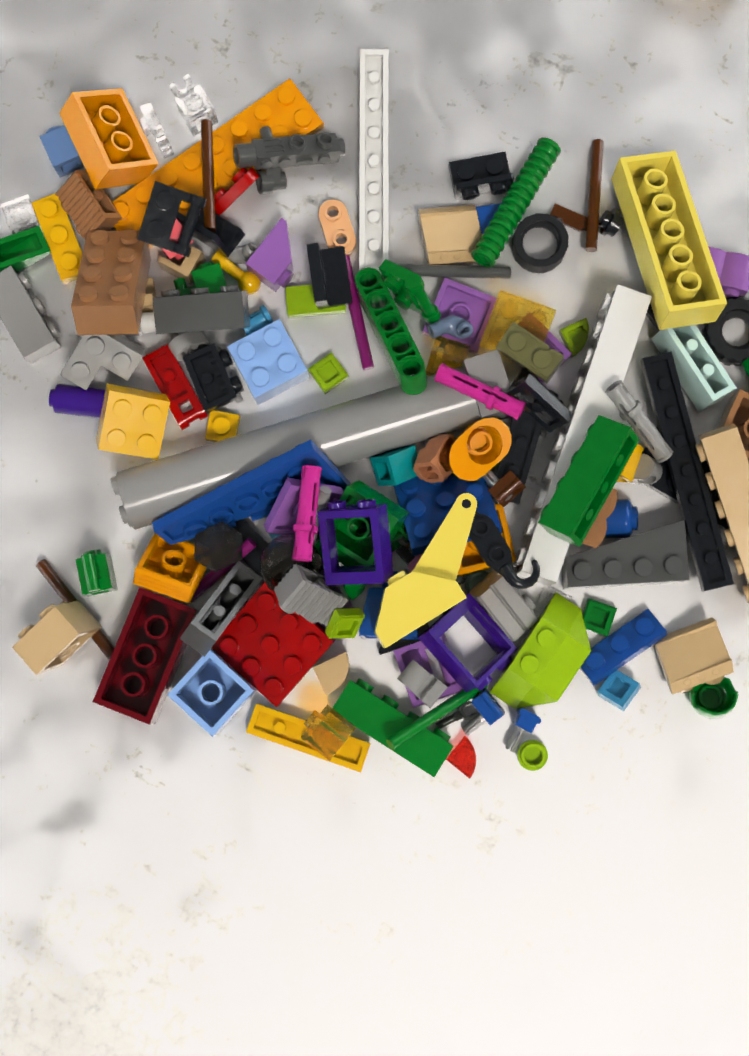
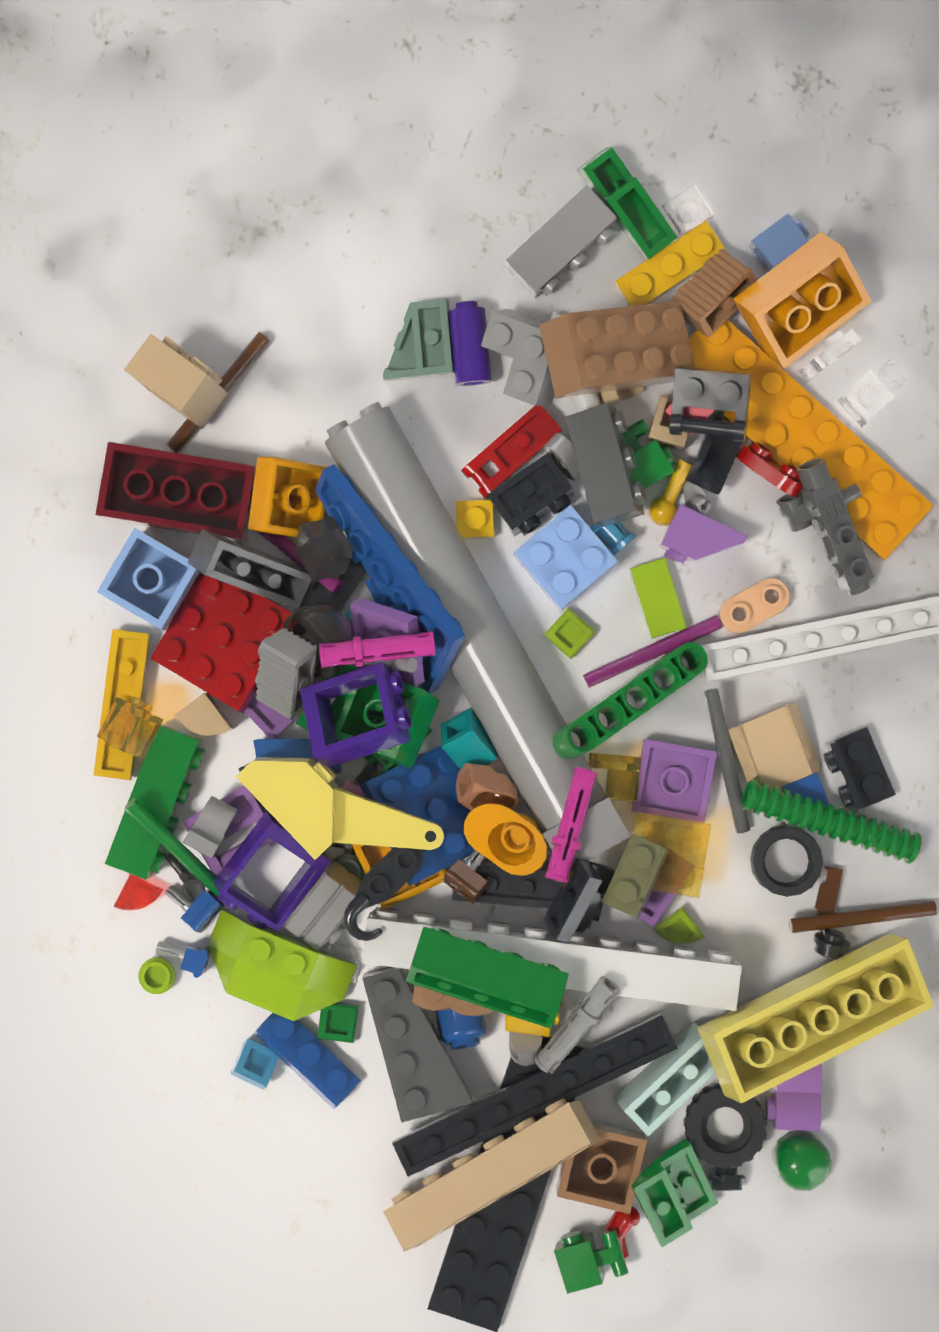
camera: 75 degrees right, 5 degrees up
green brick [75,549,118,596] -> none
yellow brick [96,383,170,460] -> none
reddish brown bar [201,119,216,232] -> none
black panel [306,243,353,310] -> none
lime tile [325,608,365,639] -> none
green plate [379,259,441,324] -> none
sand blue arm [427,315,473,339] -> none
tan slope [653,617,734,695] -> none
green hair [689,677,738,719] -> none
none -> sand green wing [383,298,454,381]

